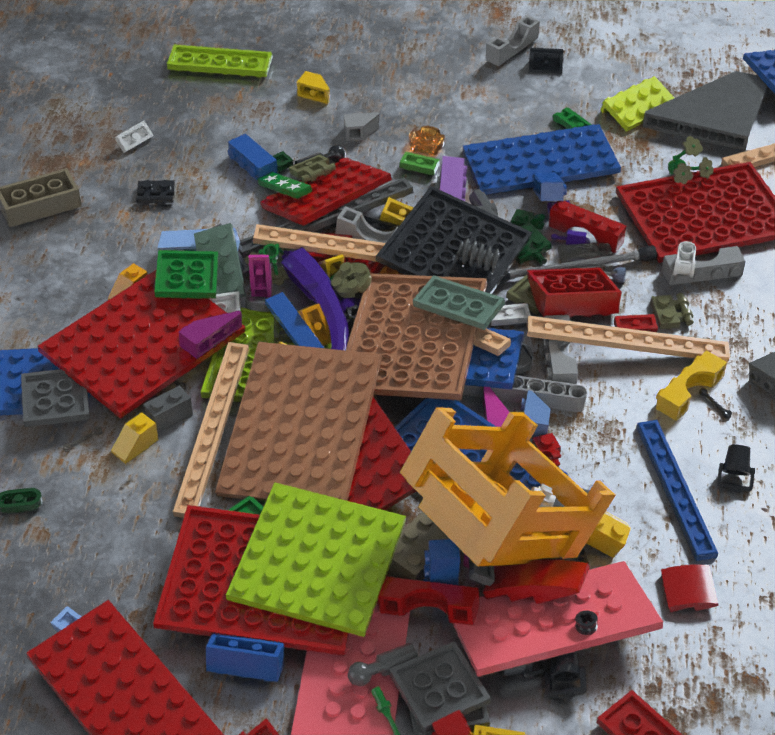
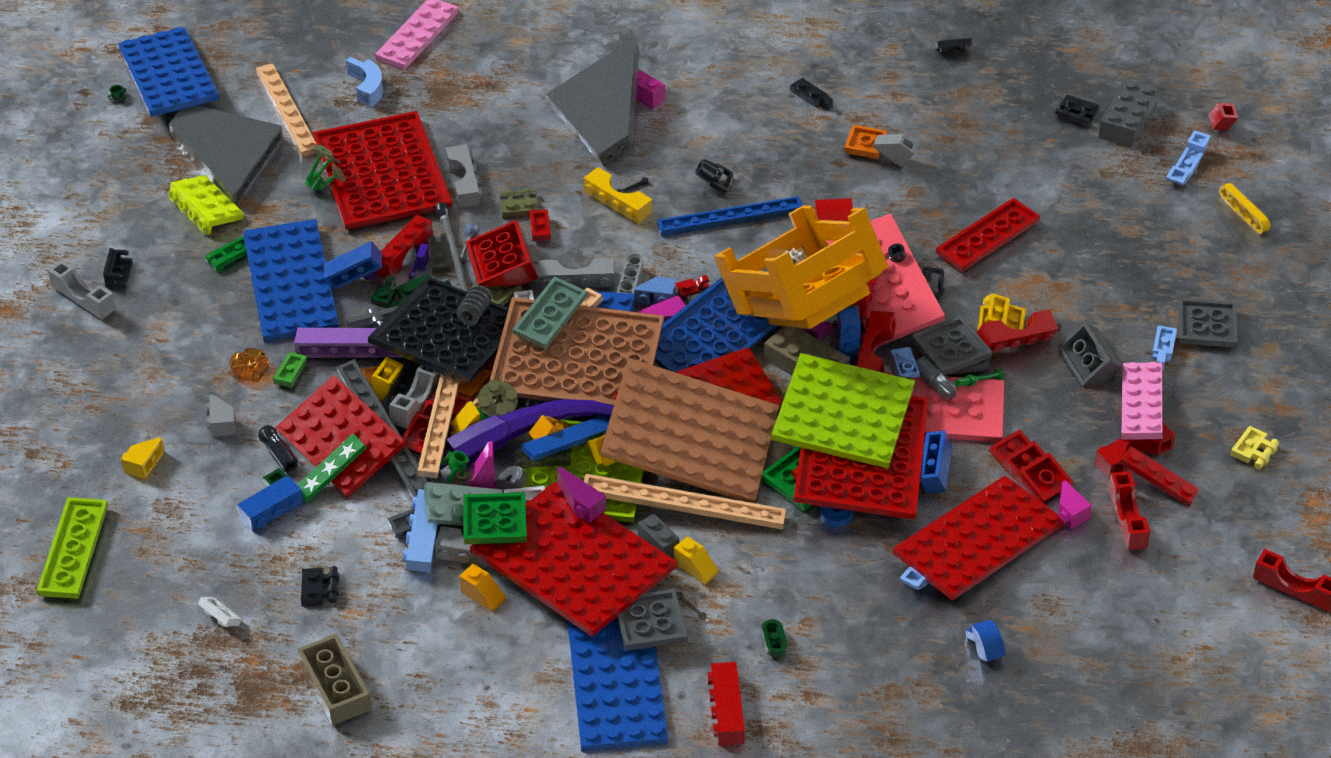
camera: 90 degrees left, 0 degrees up
olive plate [289,154,336,183] -> none
light nougat plate [527,316,730,363] -> none
white piece [673,241,696,278] -> none
none -> medium blue slope [890,347,920,379]

